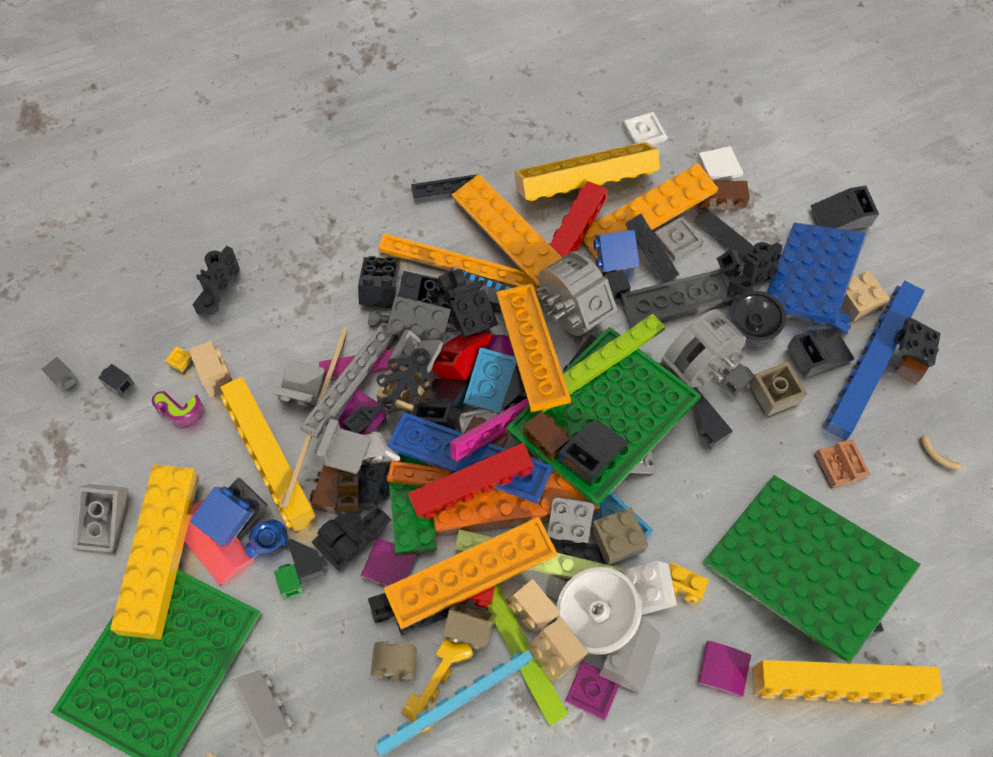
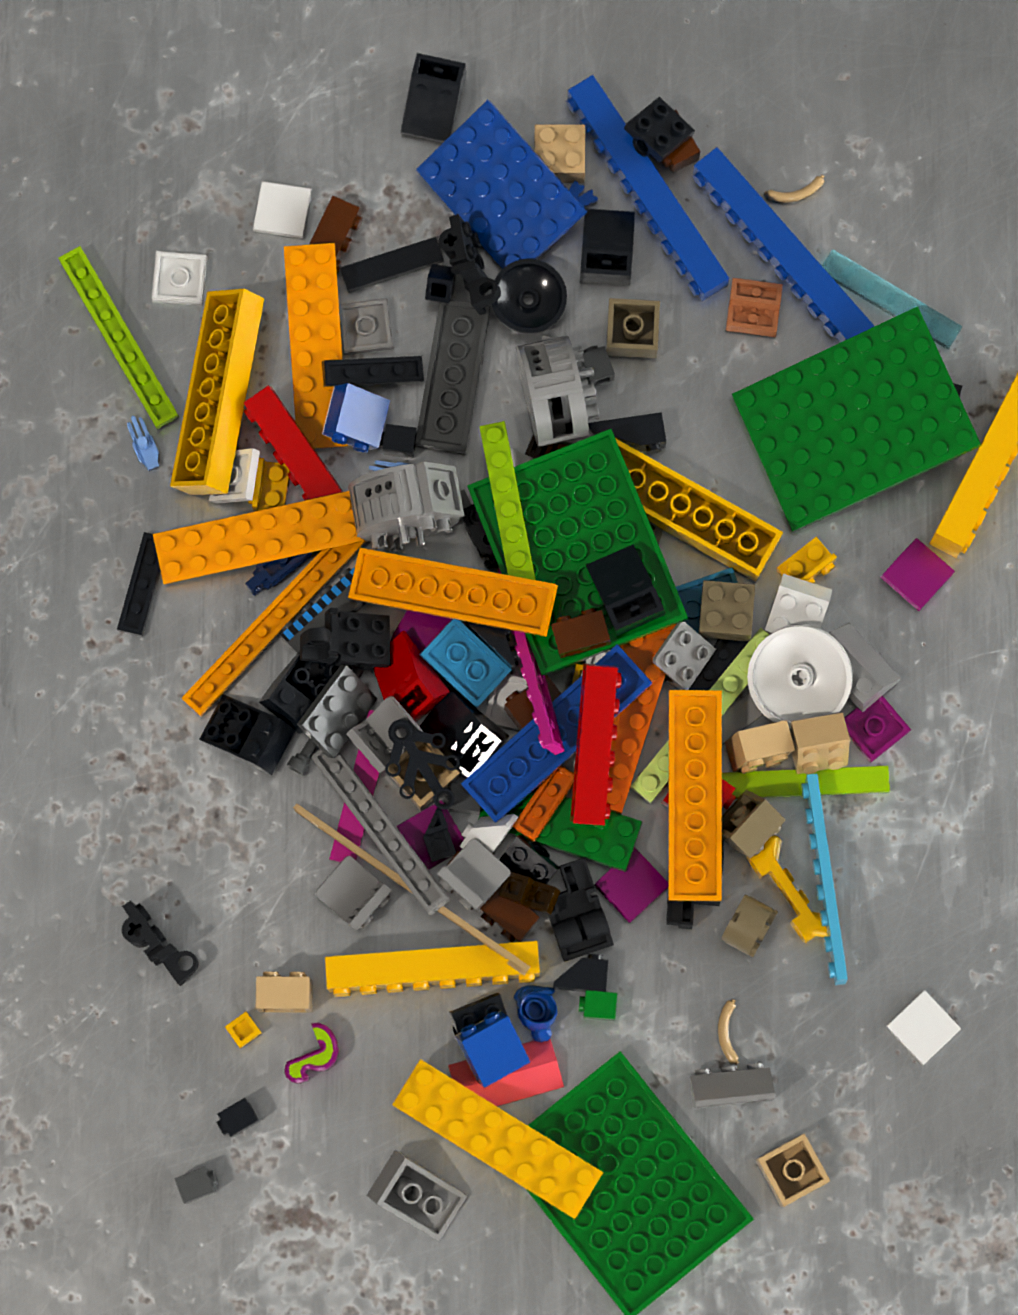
camera: 60 degrees left, 15 degrees up
none -> lime plate [58,246,179,429]
none -> light blue piece [127,416,160,471]
none -> white plate [209,448,260,504]
none -> dark blue hinge [245,553,312,596]
none -> yellow bracket [248,457,290,512]
none -> yellow brick [615,438,783,582]
none -> blue brick [693,147,874,342]
none -> tan piece [718,999,739,1065]
none -> clear light blue tile [822,249,963,350]

